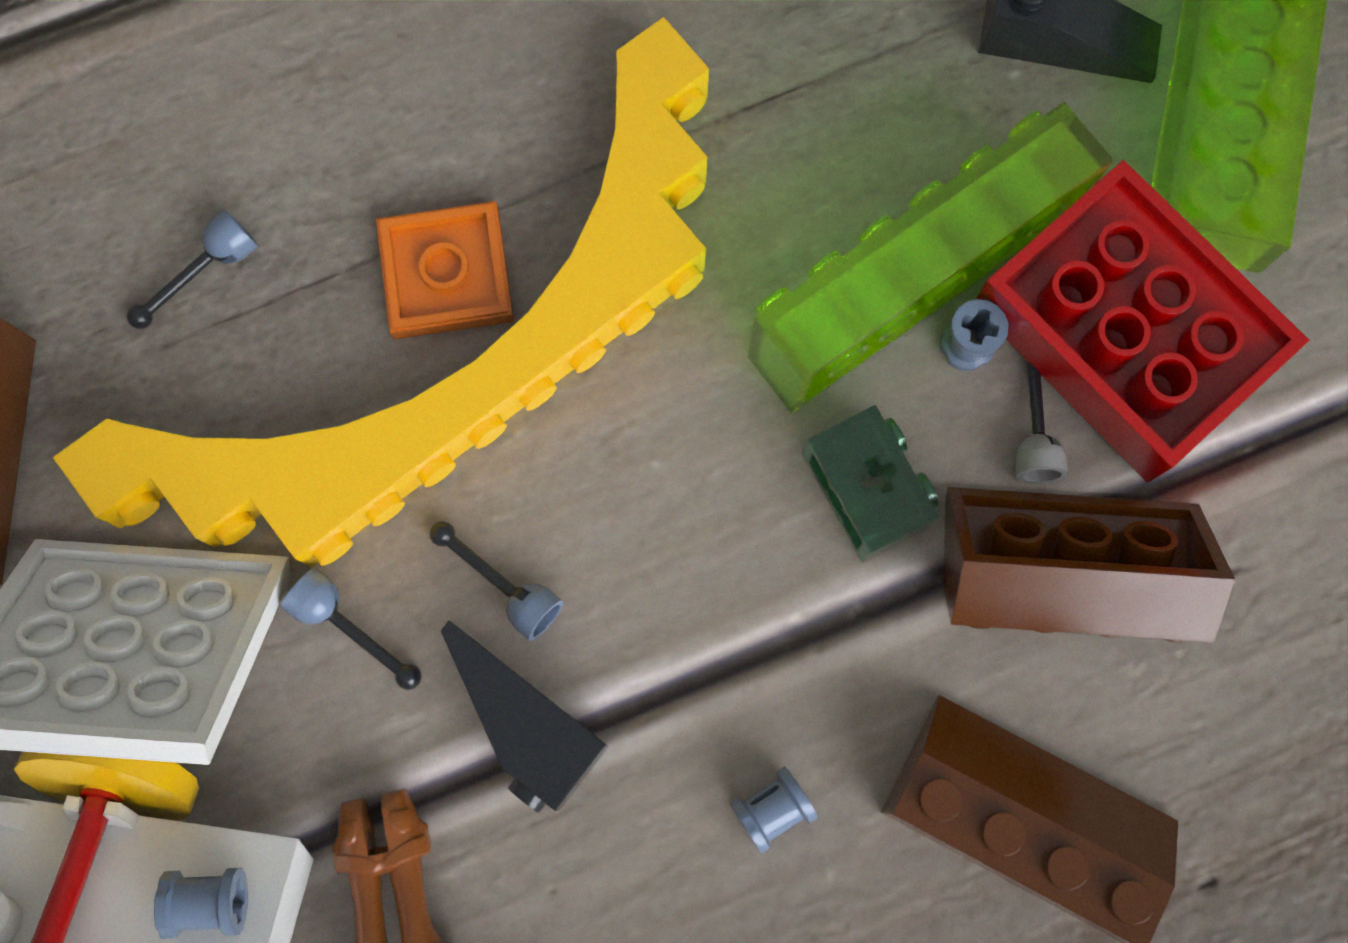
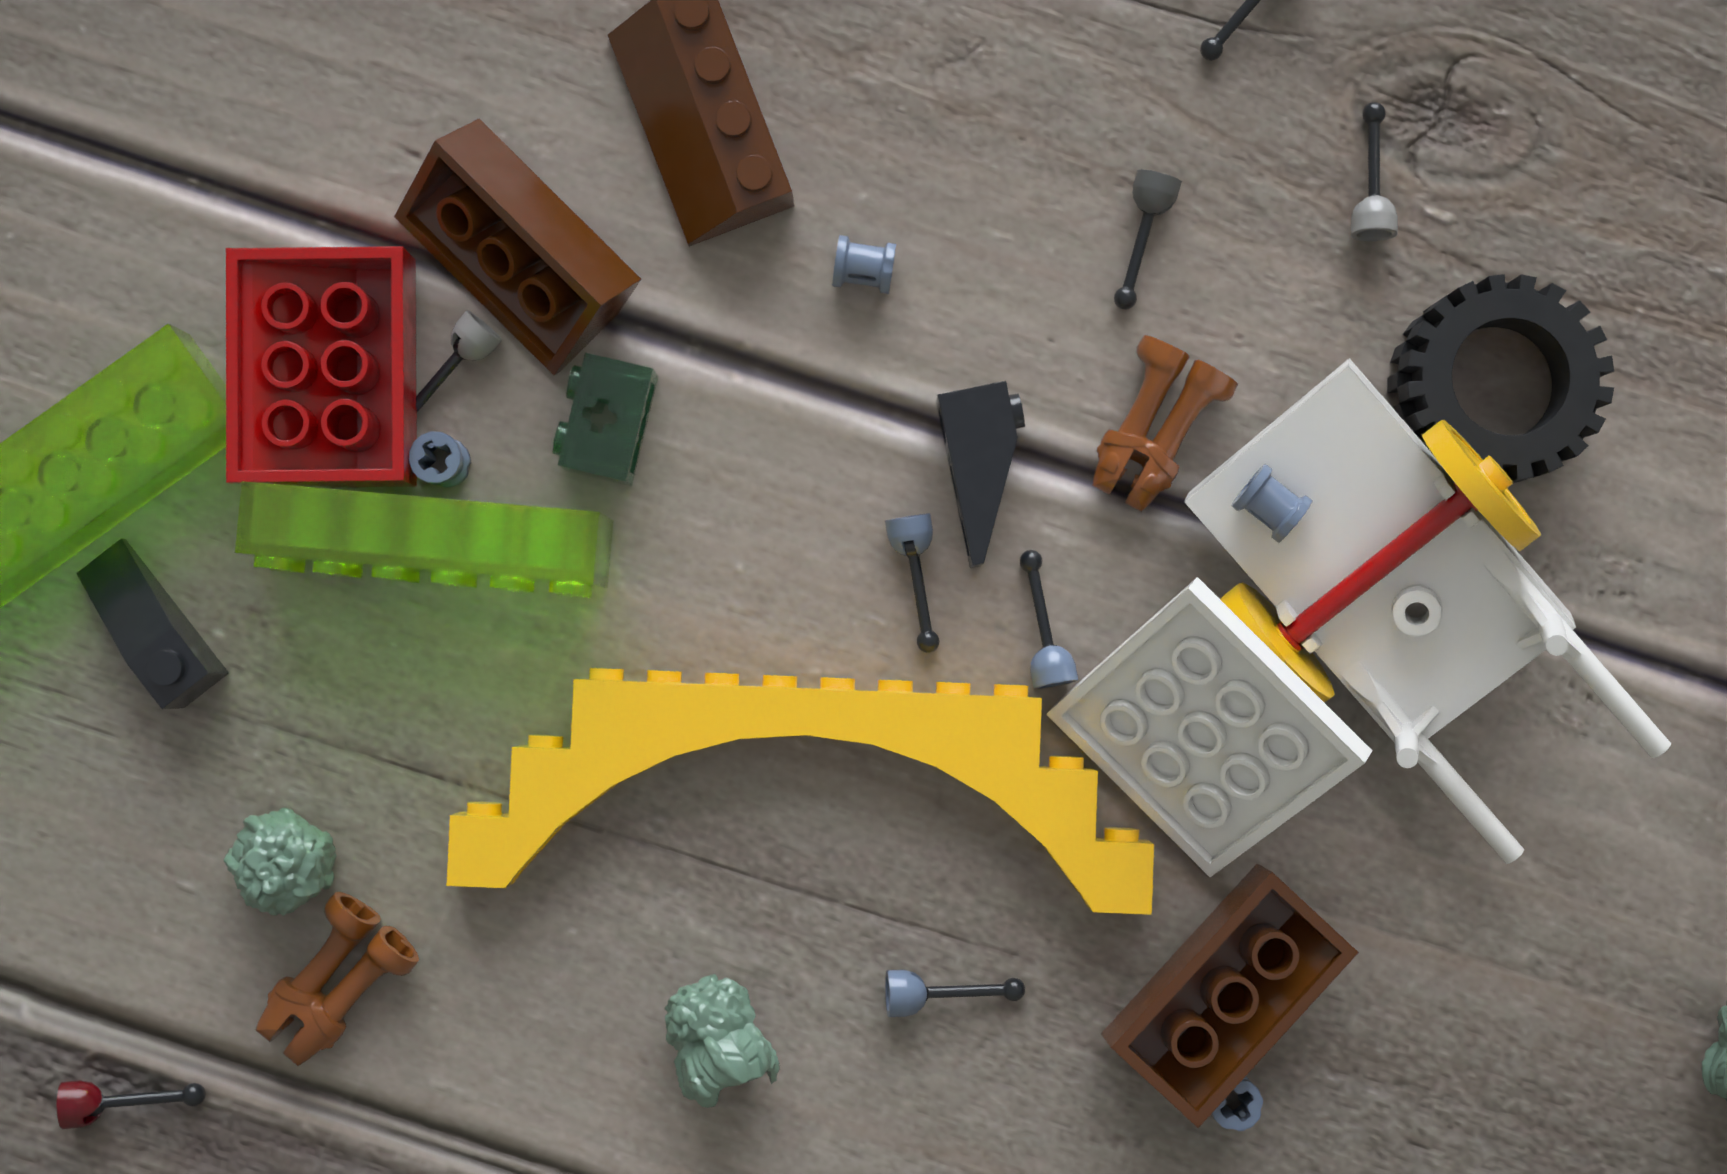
camera: 135 degrees left, 10 degrees up
orange tile [376,201,515,340] -> none
none -> sand green hair [664,974,780,1108]

